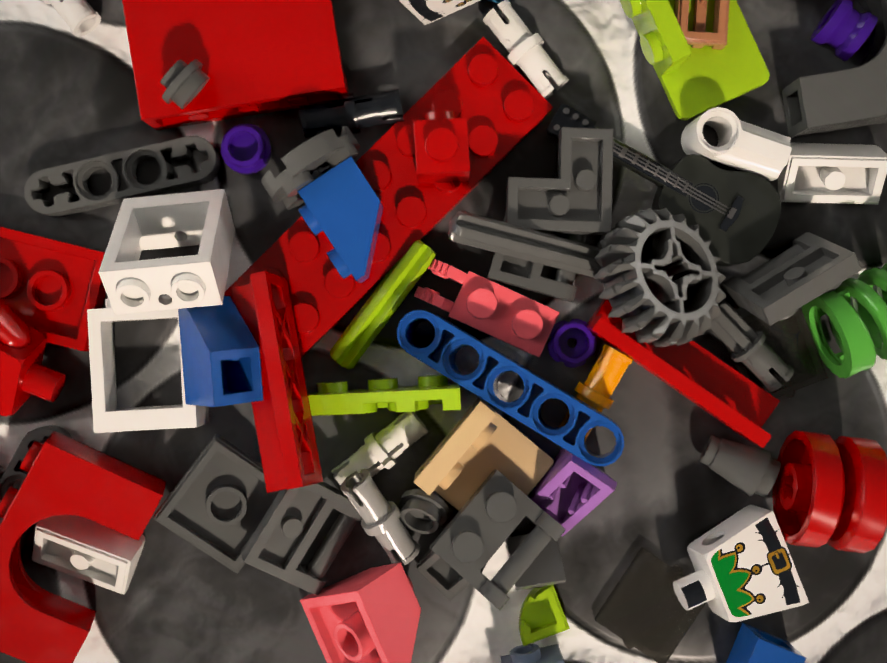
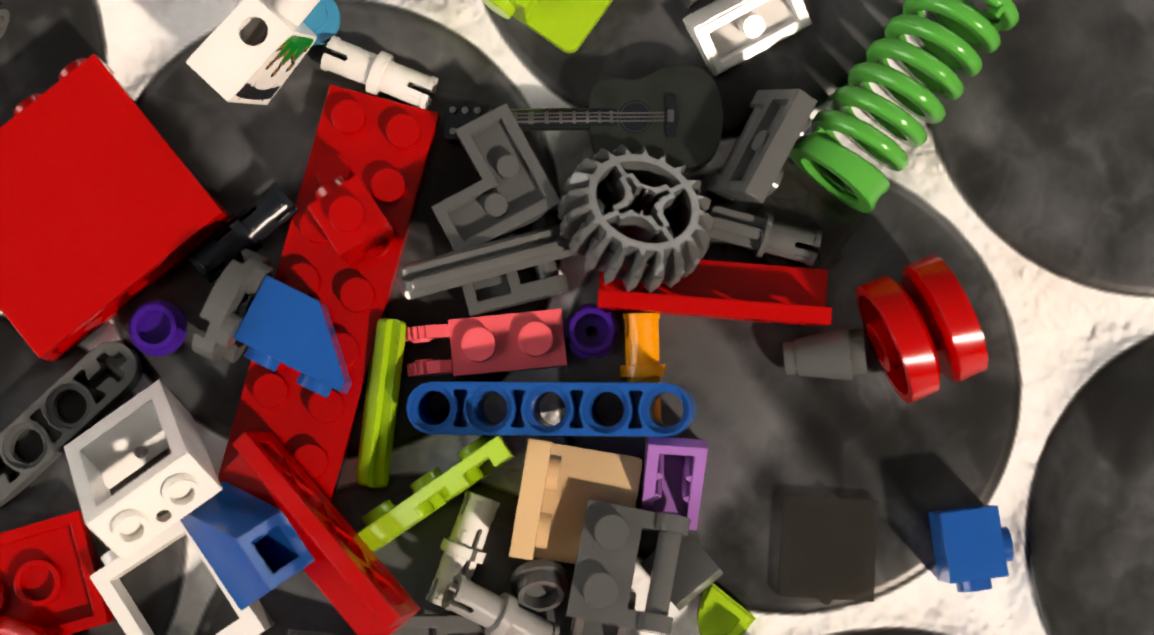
camera: 30 degrees left, 5 degrees down
dark grey plate [160,59,210,109] -> none
white torso [673,504,809,622] -> none
white piece [681,107,792,181] -> none

